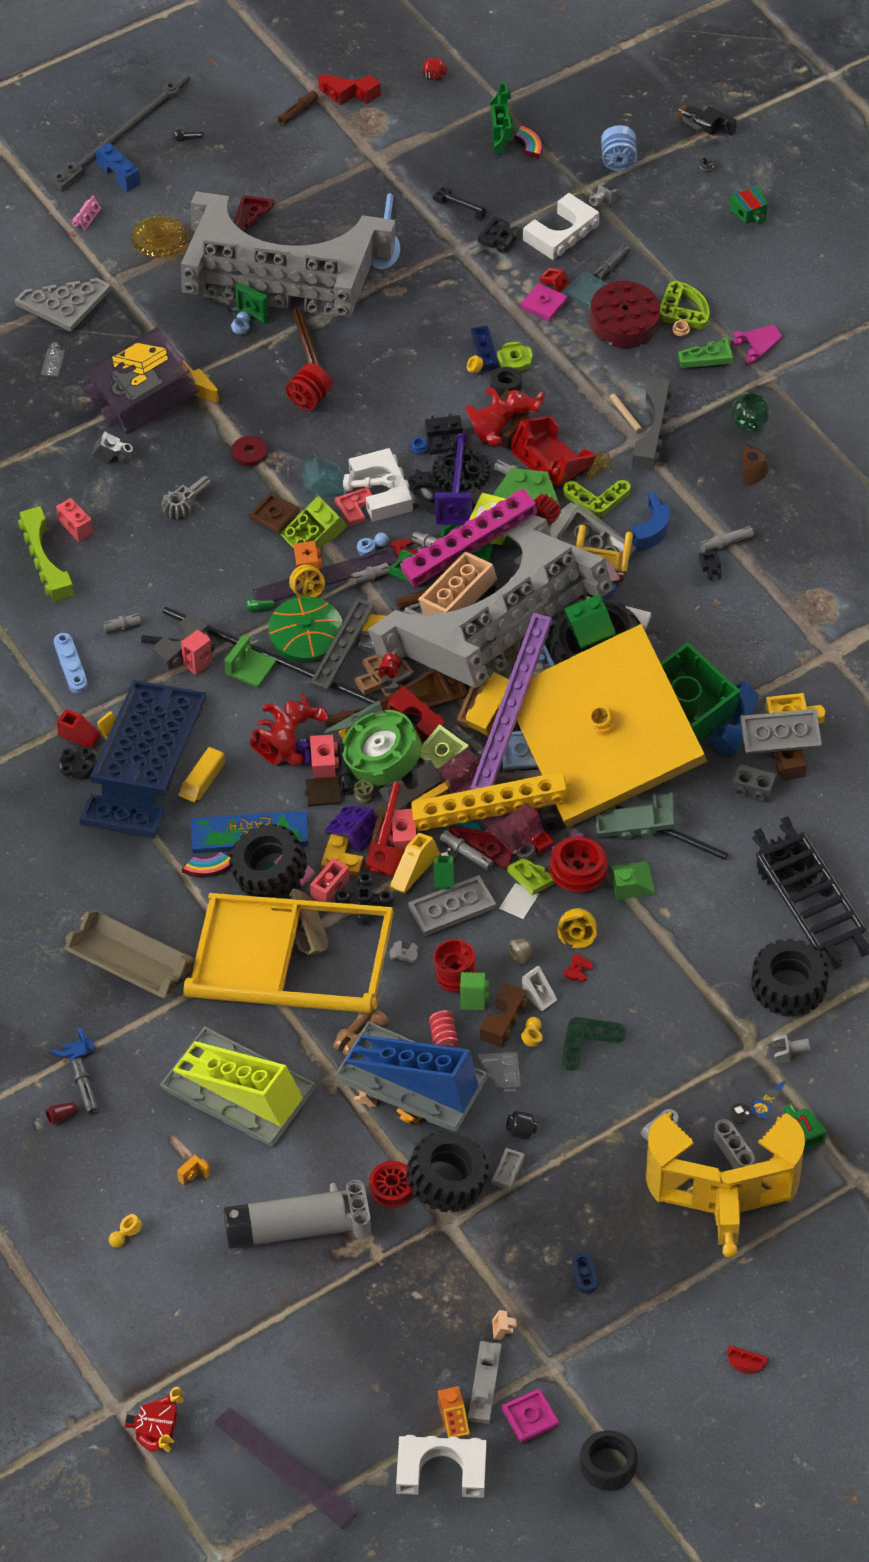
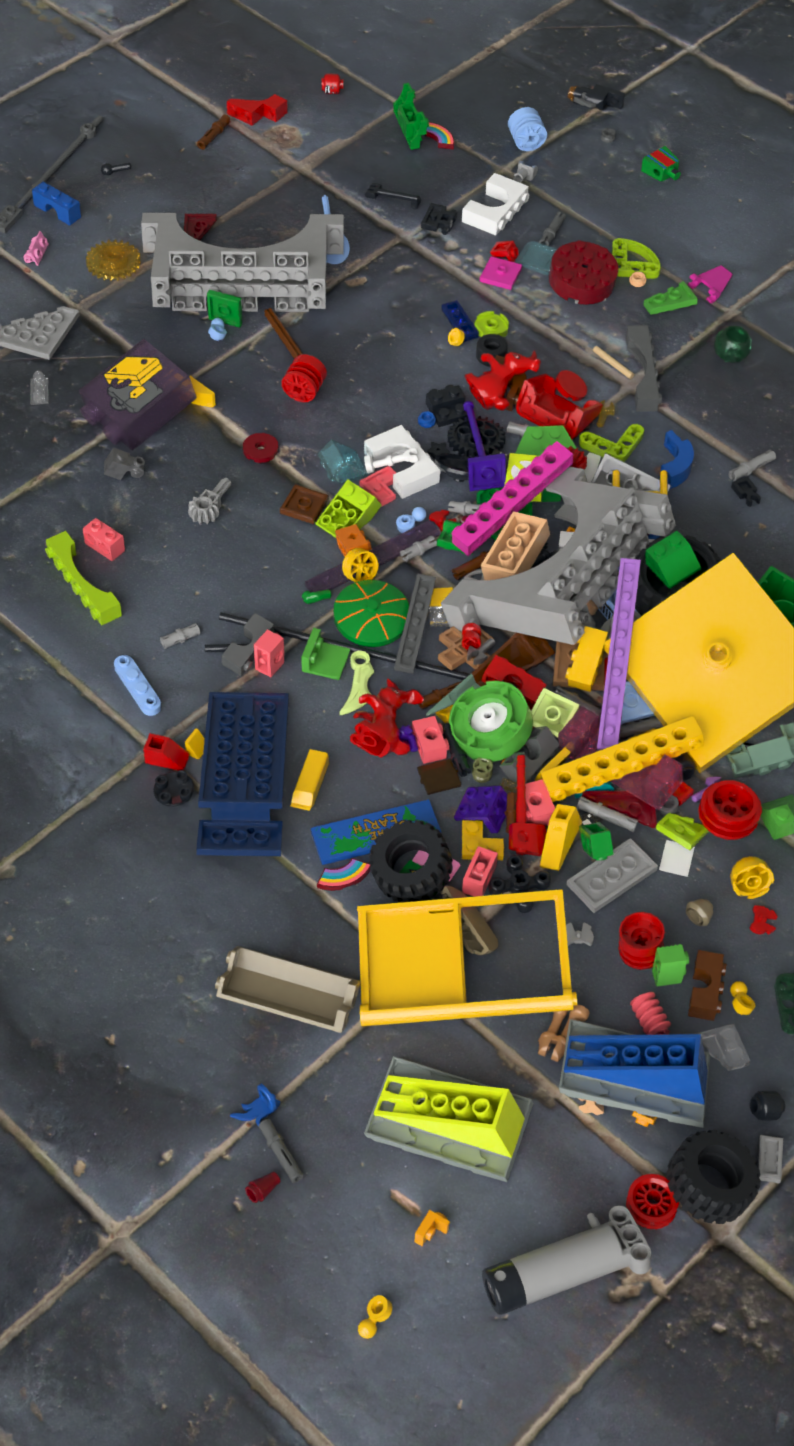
camera: 15 degrees left, 0 degrees up
white slope [522,966,557,1011] -> none
reddish brown piece [742,445,769,486] -> none
none -> yellowish green piece [340,651,374,715]
none -> red tile [555,370,588,401]

